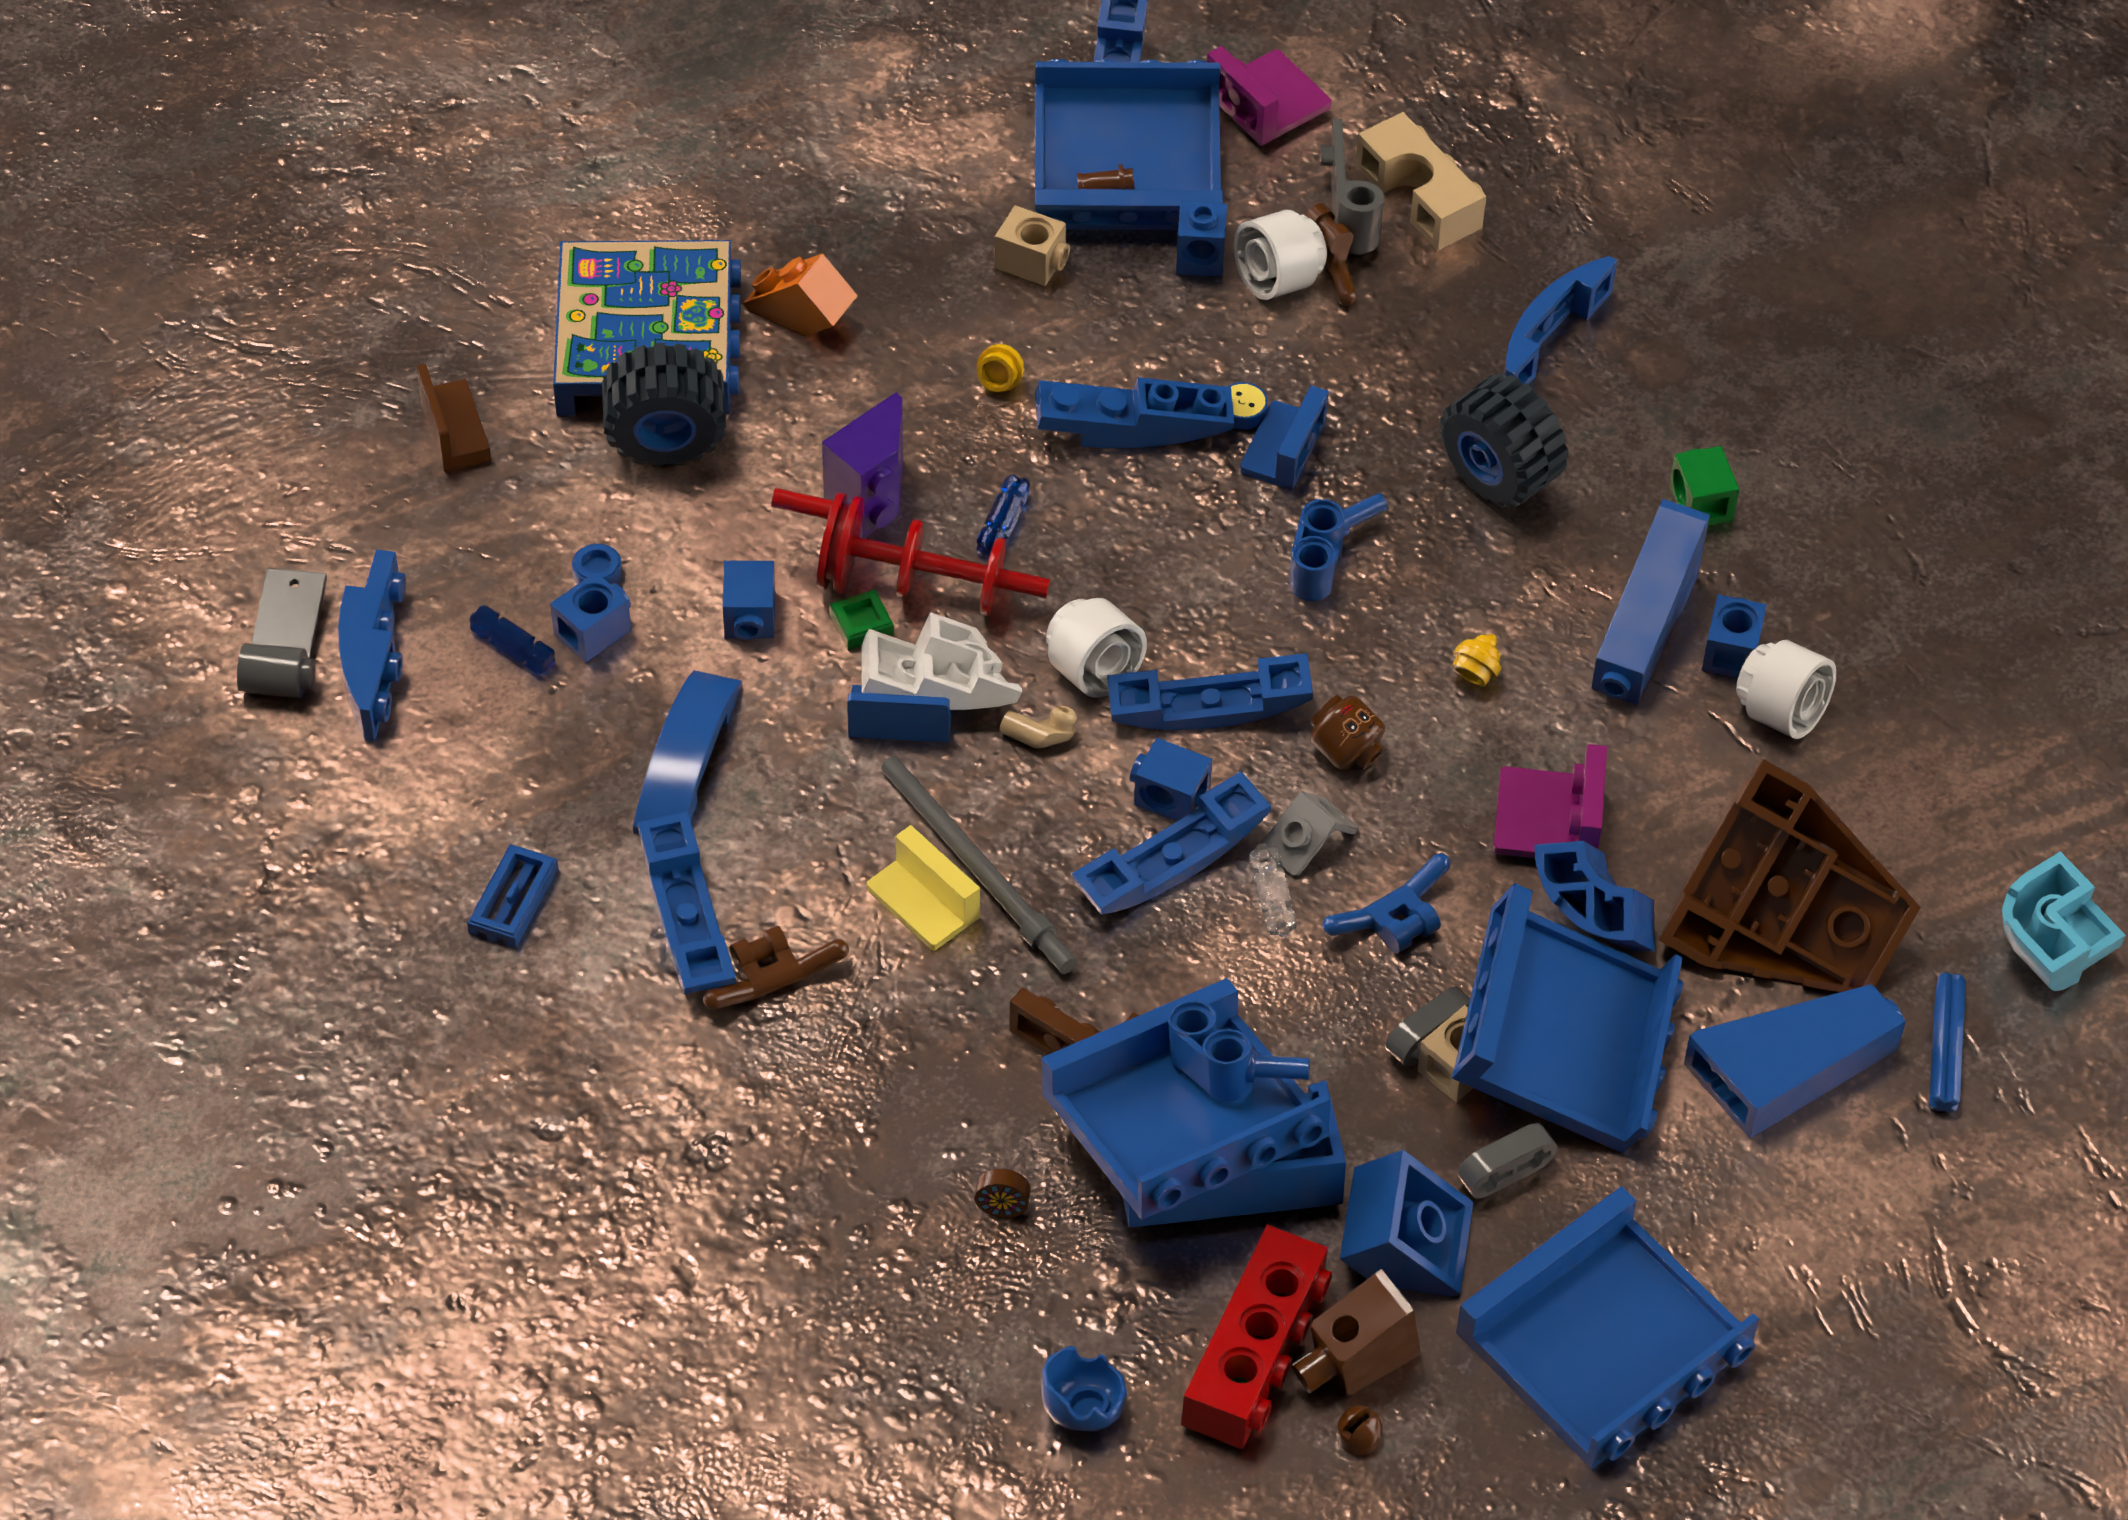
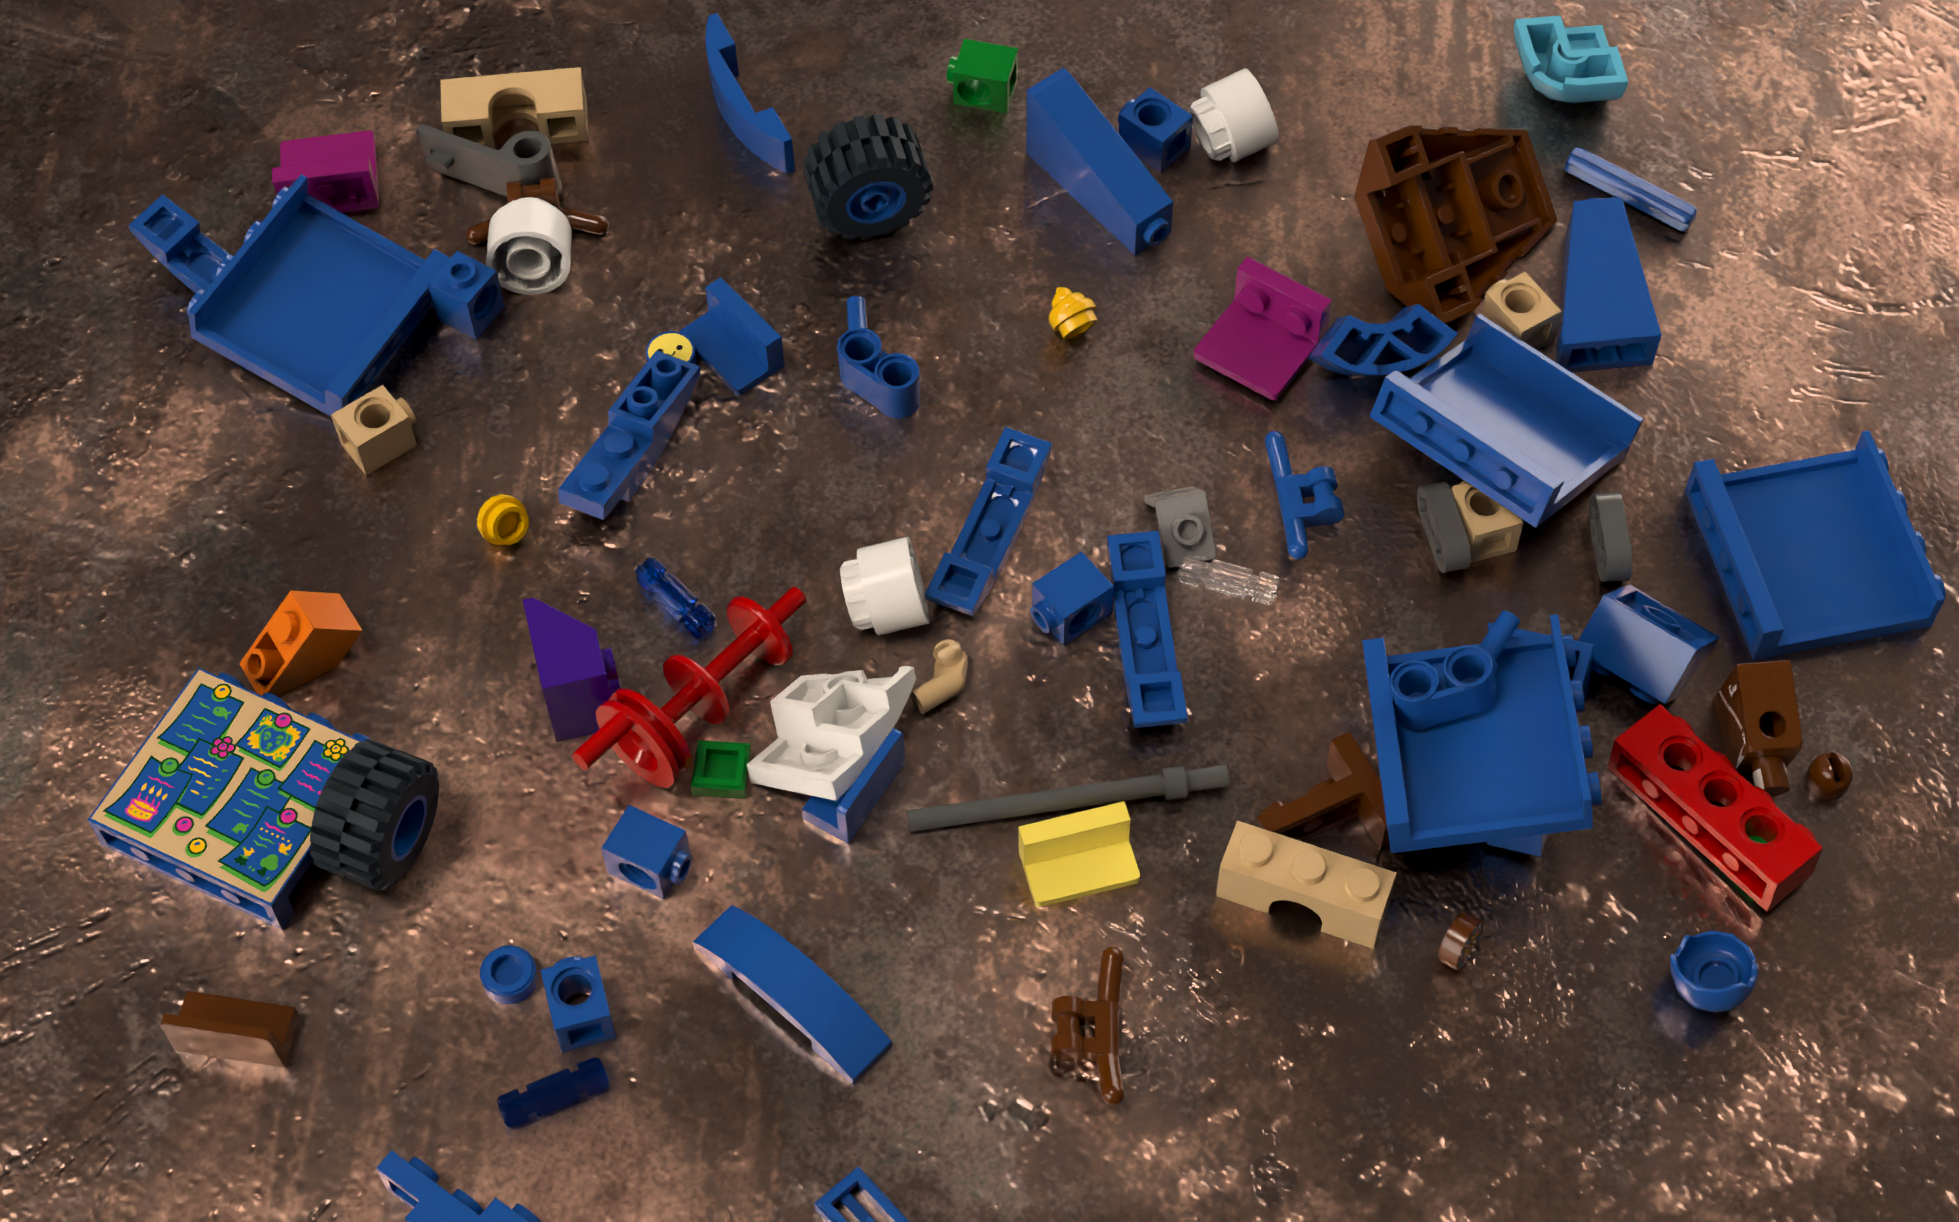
camera: 60 degrees left, 5 degrees up
blue slope [637,811,736,994] -> none
reddish brown pin [1077,164,1135,190] -> none
reddish brown head [1310,695,1385,770] -> none
none -> tan arch [1216,820,1397,949]
none -> tan brick [1481,271,1562,350]

